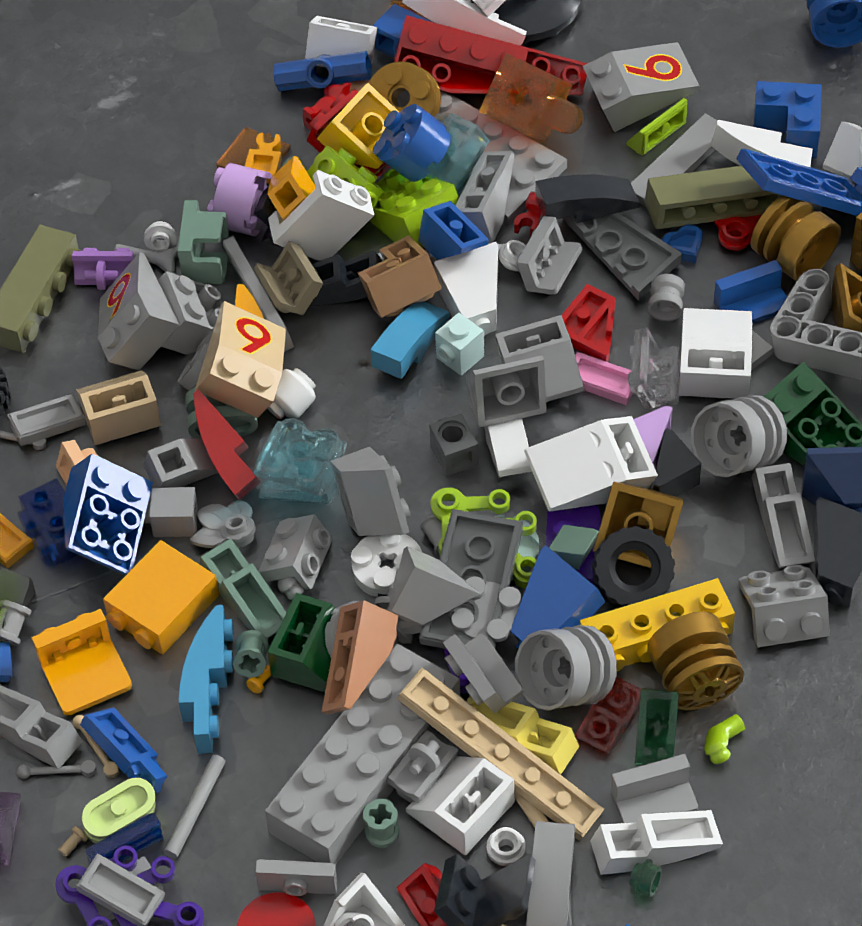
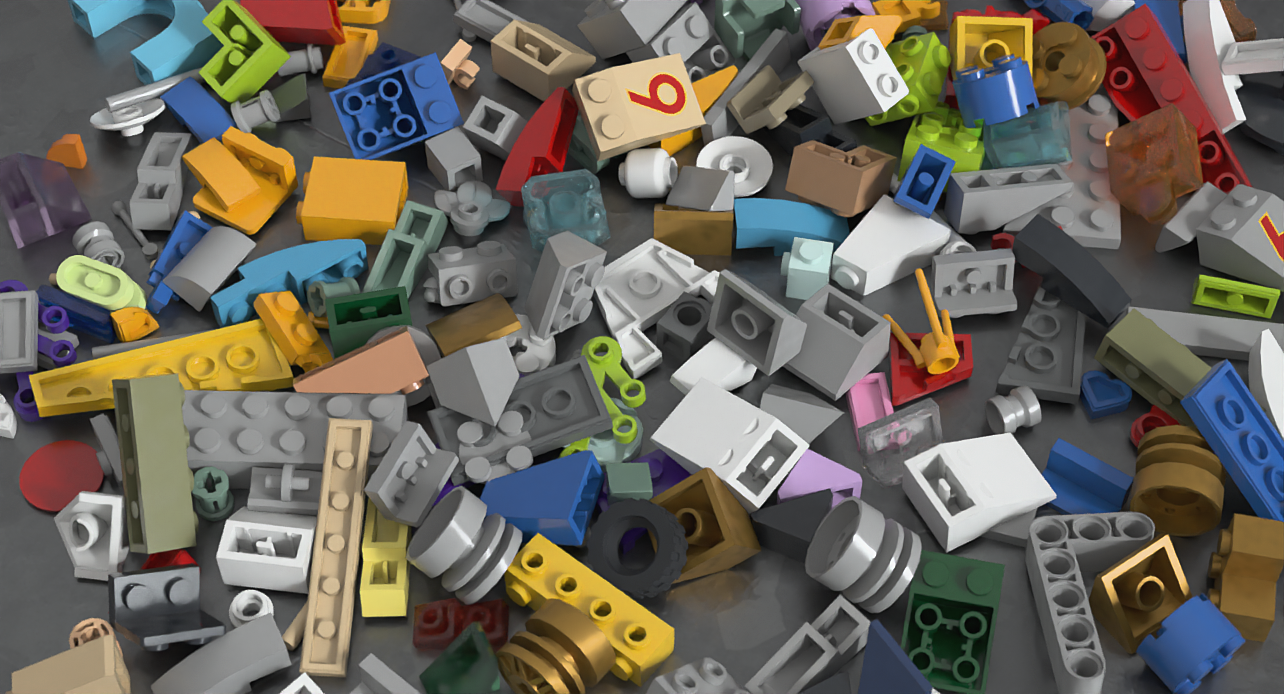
camera: 55 degrees right, 0 degrees up
none -> yellow wing [29,319,294,417]
none -> light grey wheel [72,221,125,268]
none -> light orange tile [110,307,159,343]
none -> brick [112,373,199,554]
none -> light grey brick [162,226,256,312]
none -> light orange slope [182,137,260,213]
none -> light orange hinge [253,291,333,372]
none -> pearl gold slope [425,293,522,358]
none -> white wing [593,238,720,379]
none -> pearl gold slope [654,203,733,256]
none -> light grey slope [666,165,735,211]
none -> white dish [696,136,773,197]
none -> light grey slope [760,384,844,444]
none -> light orange plant [883,268,960,374]
none -> light grey slope [1155,181,1227,253]

